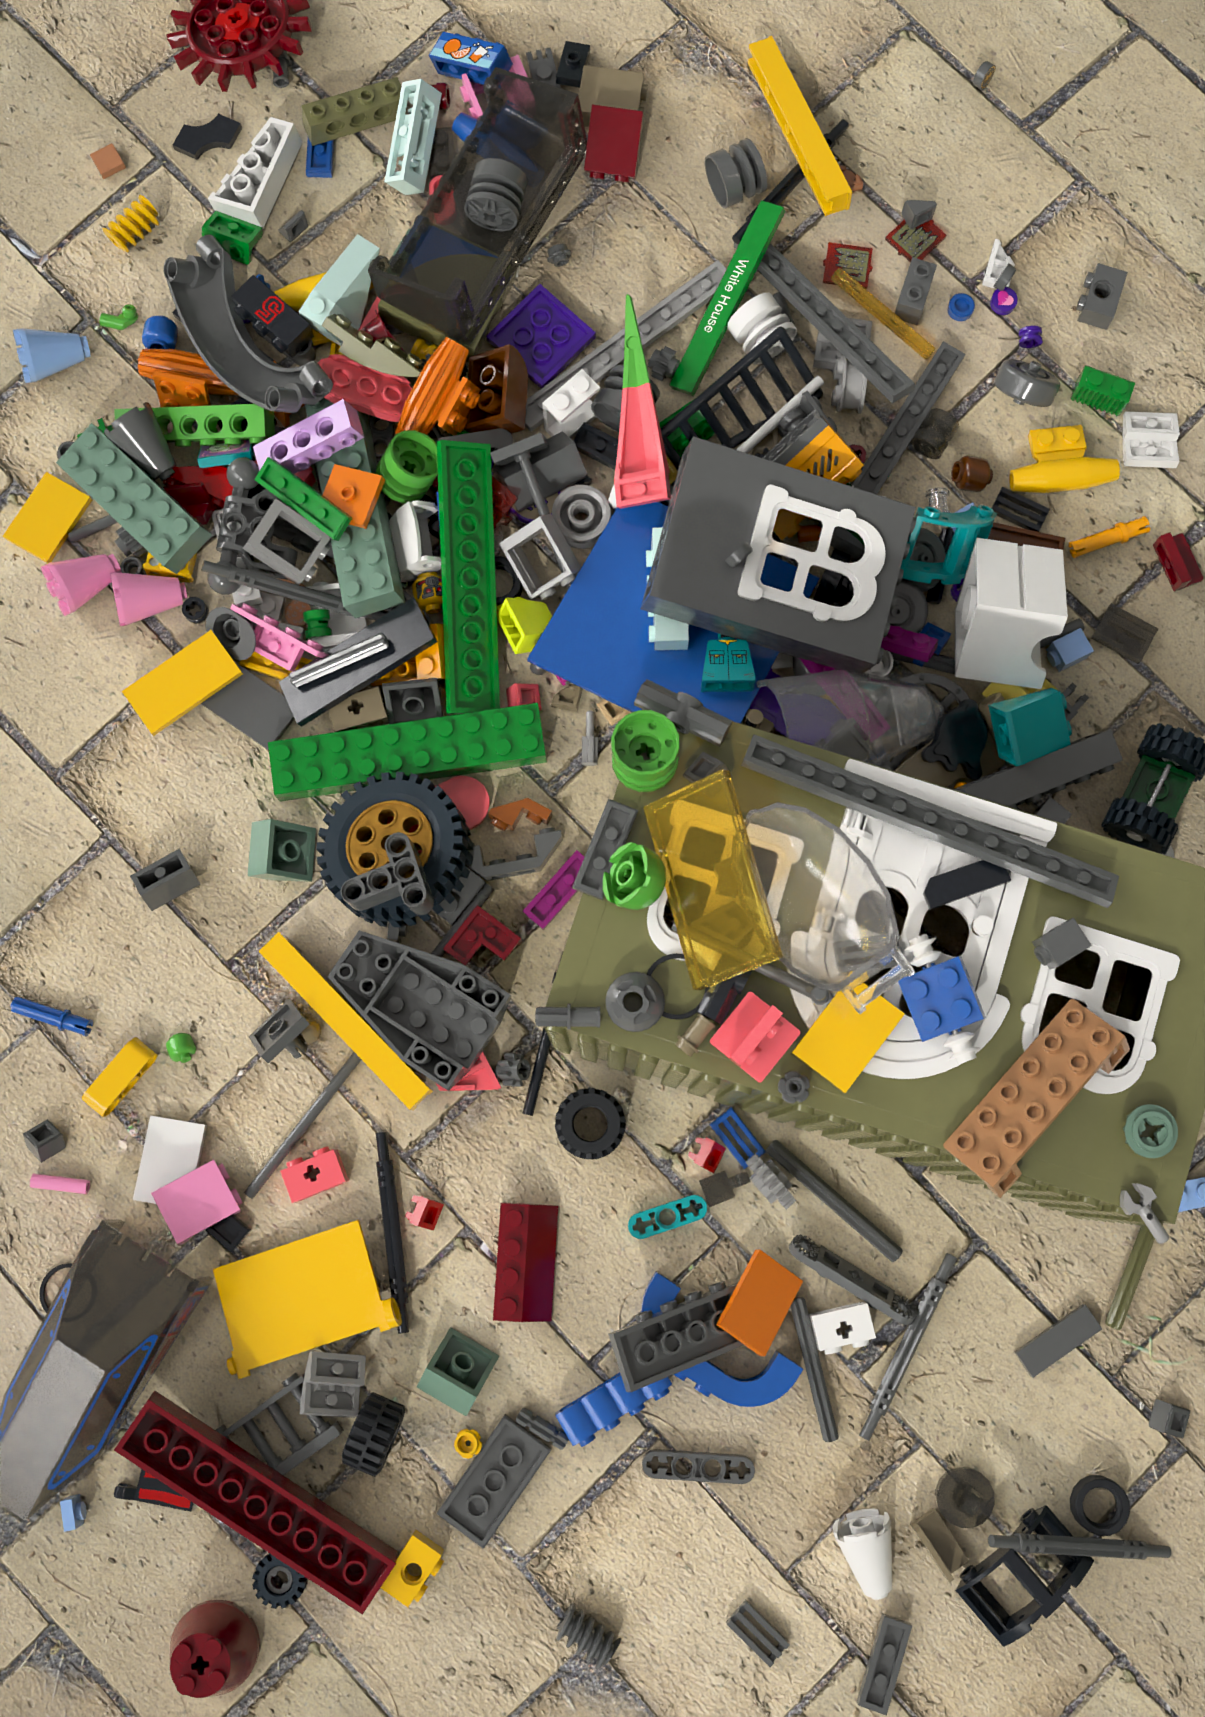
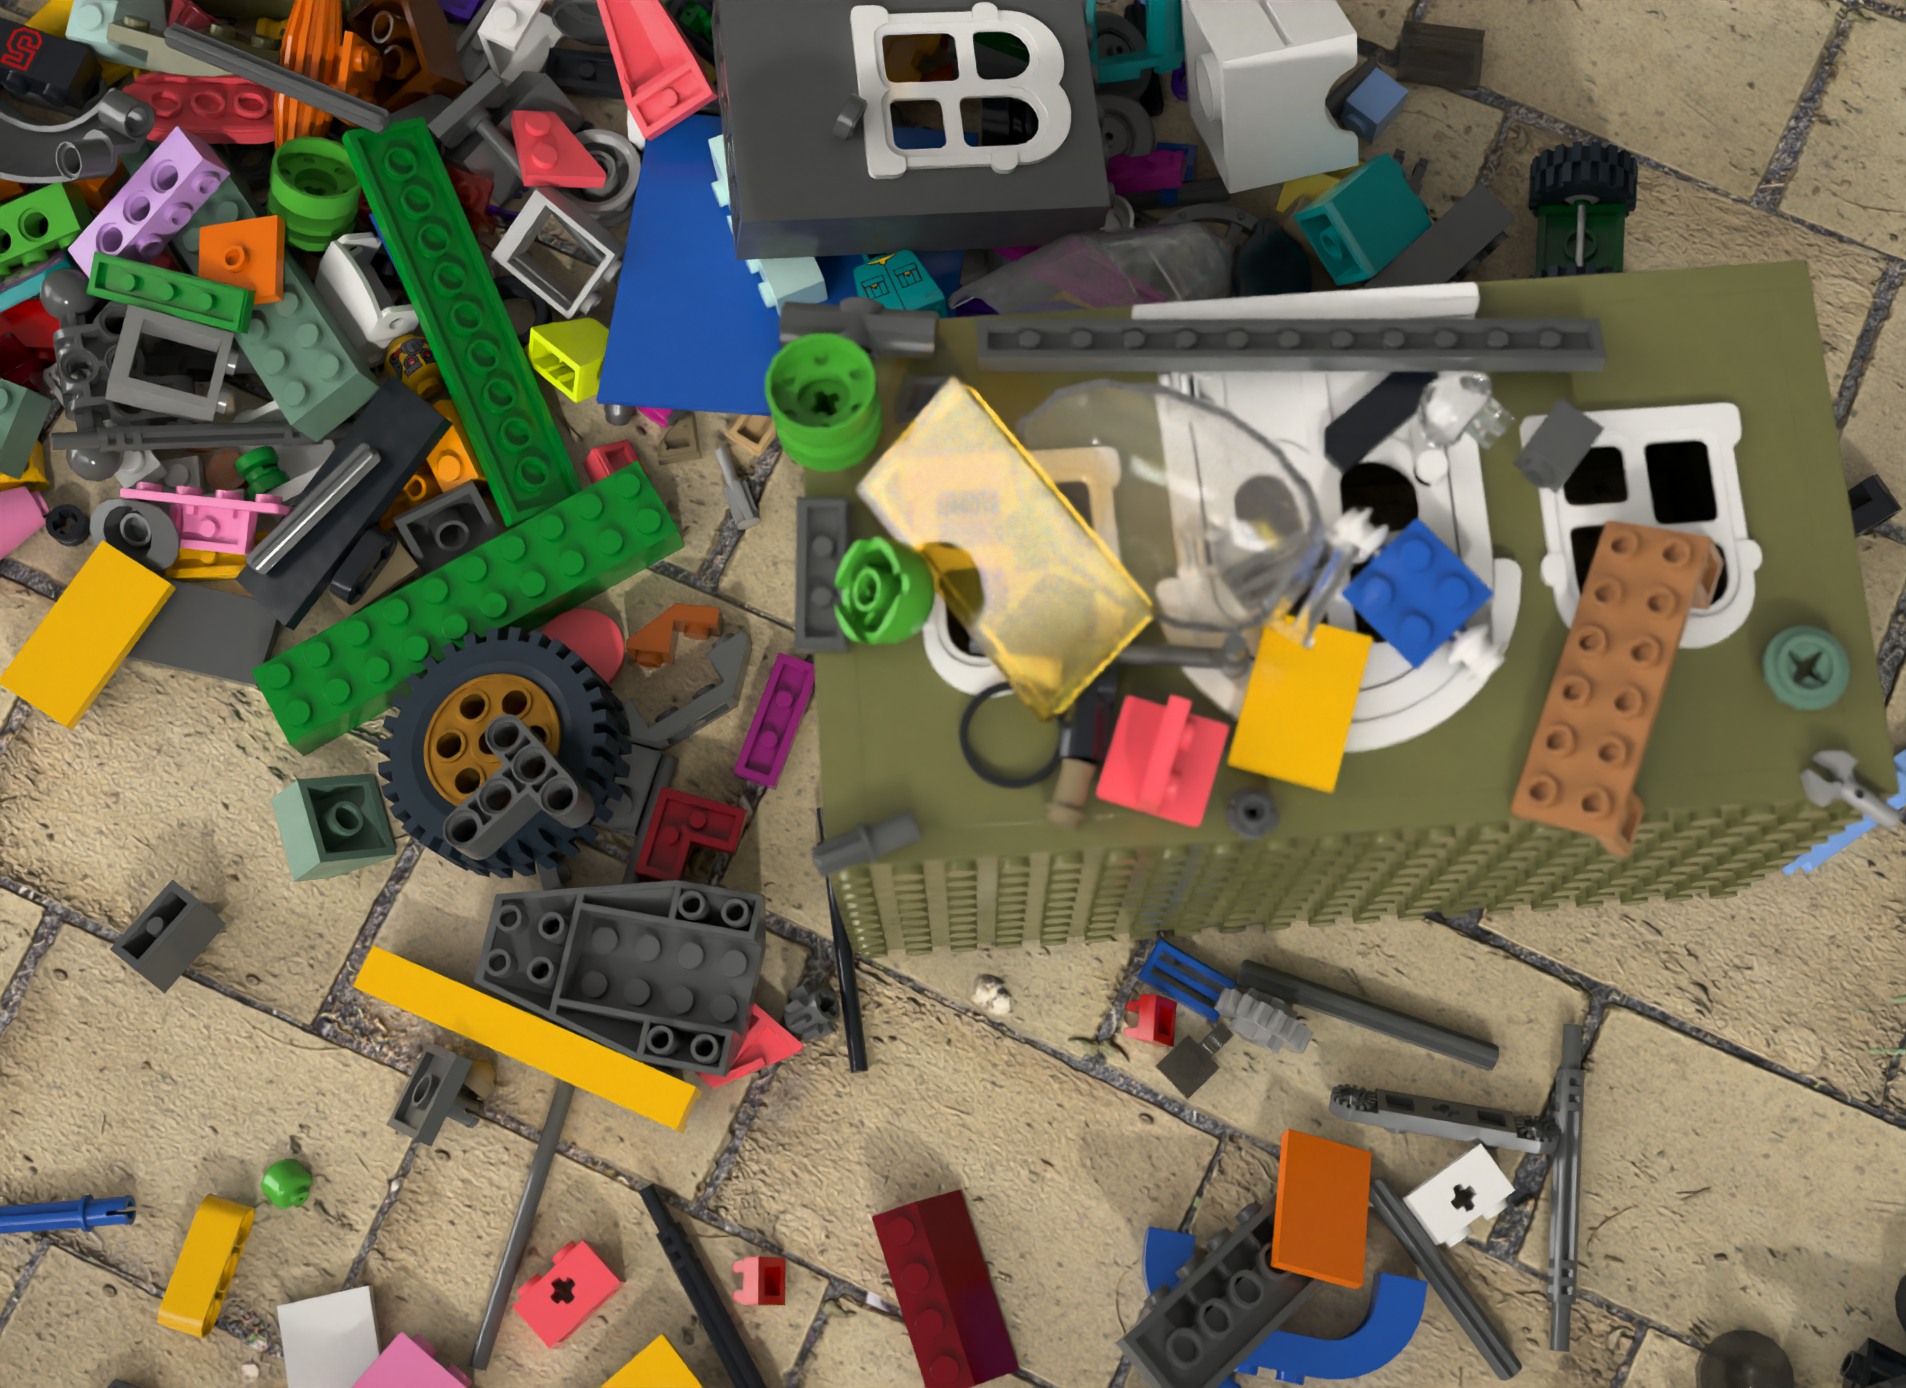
camera: 20 degrees left, 5 degrees down
black tyre [555,1088,626,1160] -> none
dark grey piece [605,972,665,1032] -> none
teal beam [628,1195,707,1239] -> none
dark grey tile [1014,1304,1102,1378] -> none
olive axle [1105,1225,1155,1330] -> none
none -> dark grey axle [164,23,391,134]
none -> black beam [330,525,398,605]
none -> coral wing [510,110,606,188]
none -> clear piece [1417,372,1515,450]

